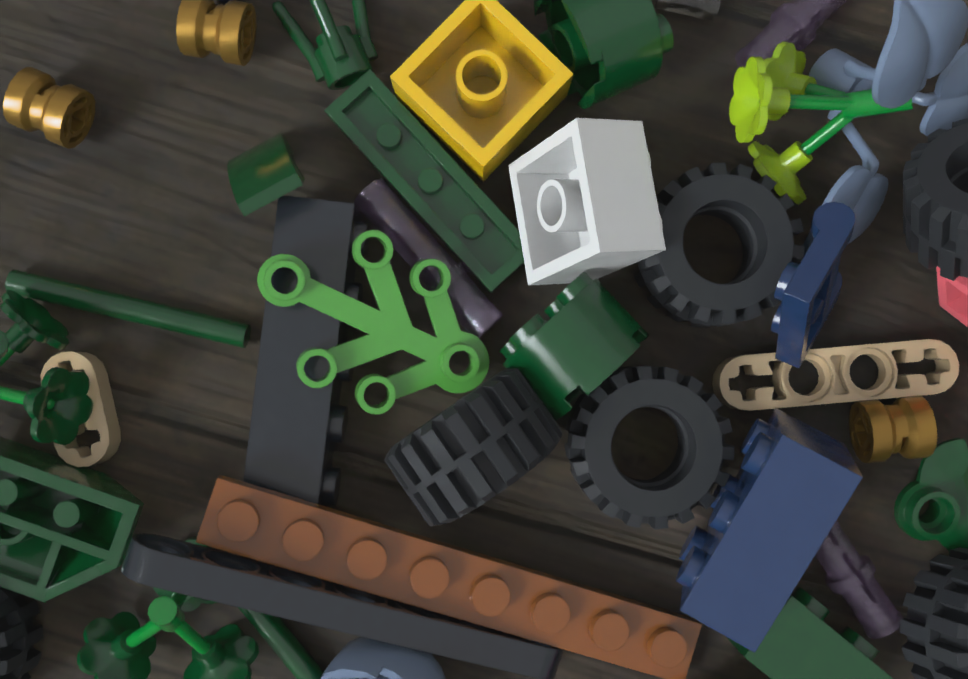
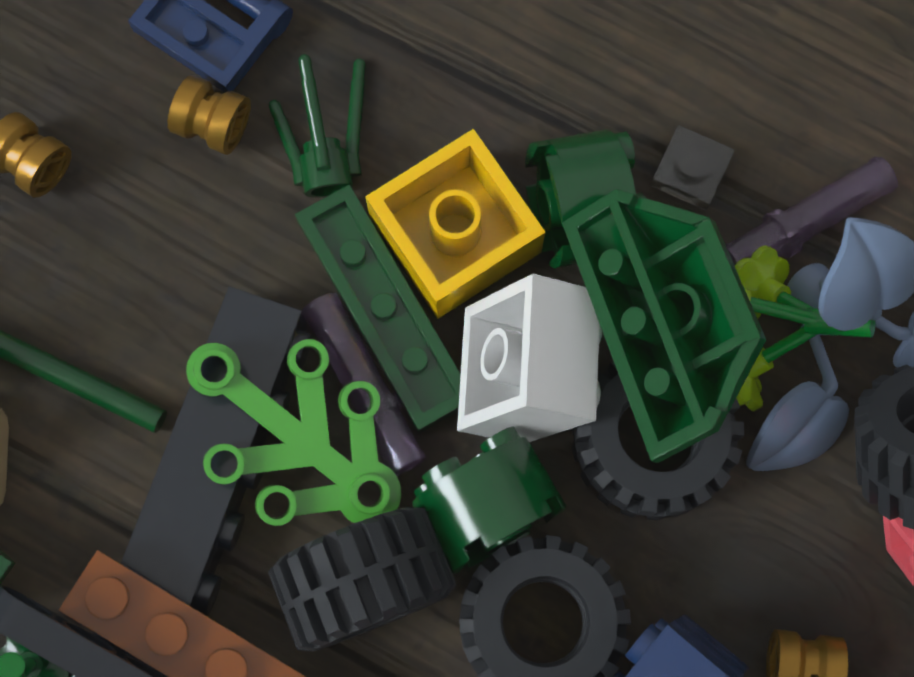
camera: 15 degrees right, 10 degrees down
dark green slope [227,132,305,217] -> none
tan beam [712,339,959,411] -> none
dark blue plate [771,202,856,368] -> none
none -> dark green wedge [562,189,766,463]

